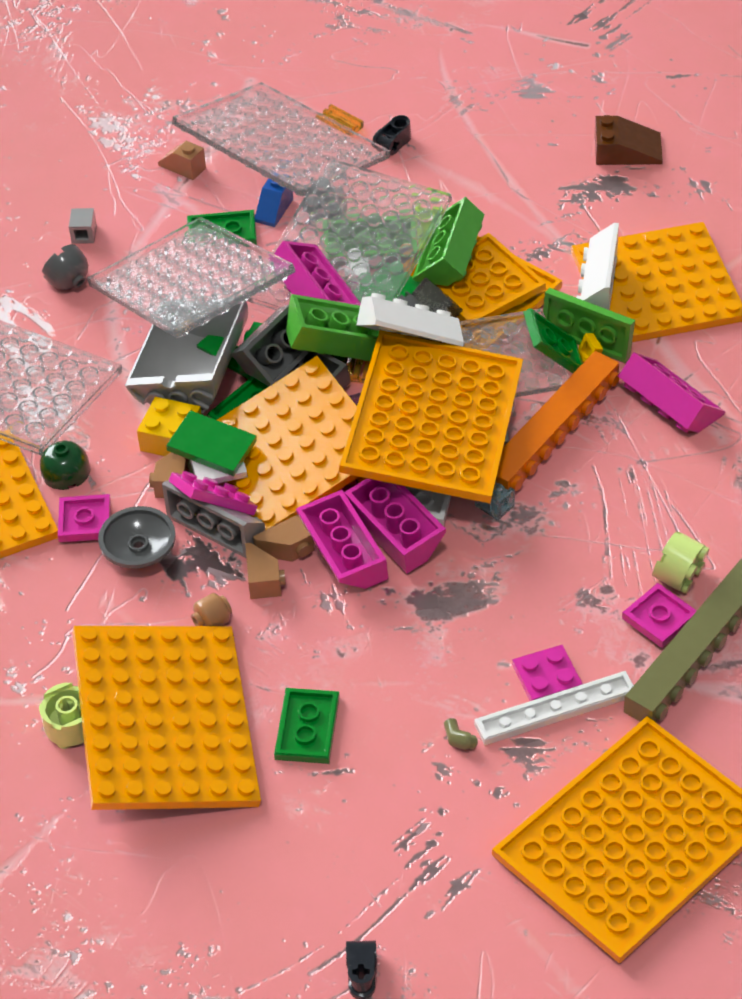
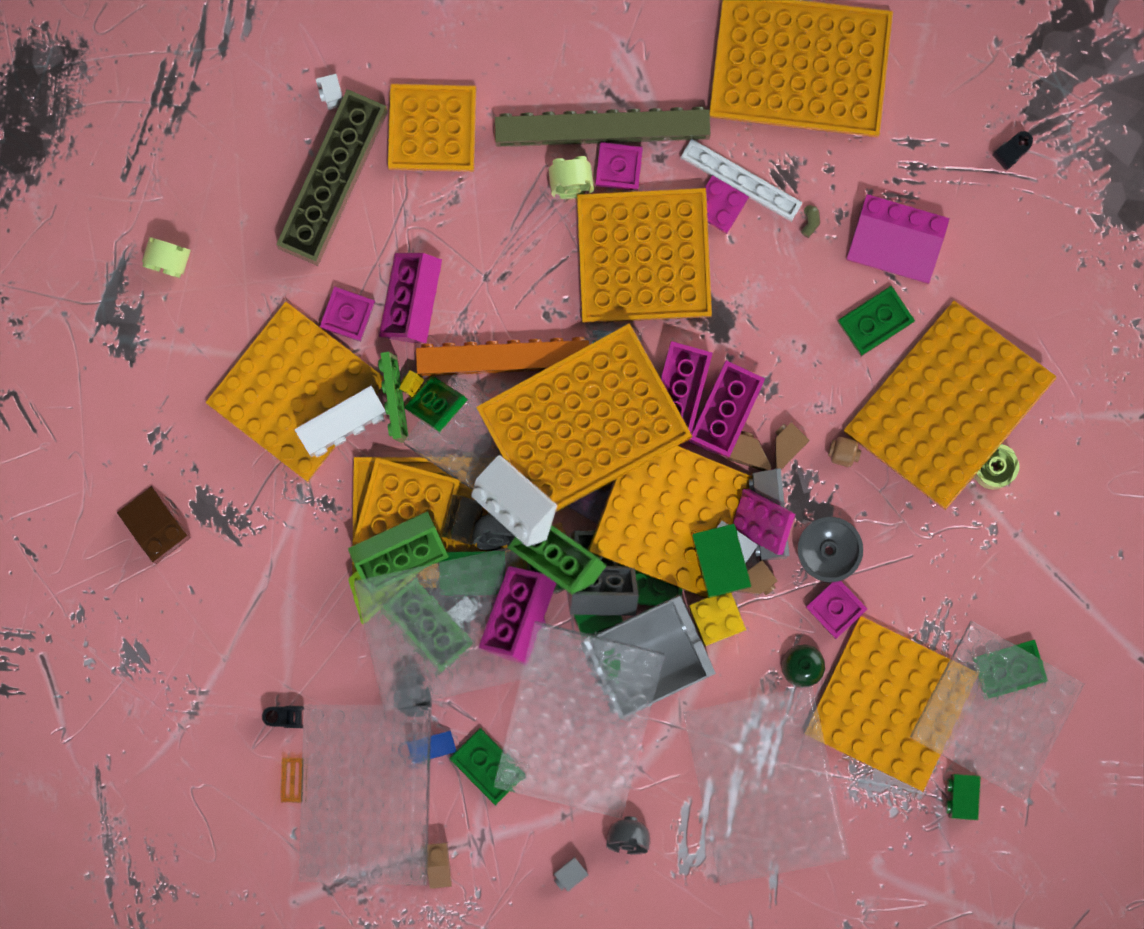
camera: 135 degrees left, 35 degrees up
none -> dark pink plate [320,287,375,342]
none -> light orange plate [577,188,712,323]
none -> dark pink slope [846,194,950,284]

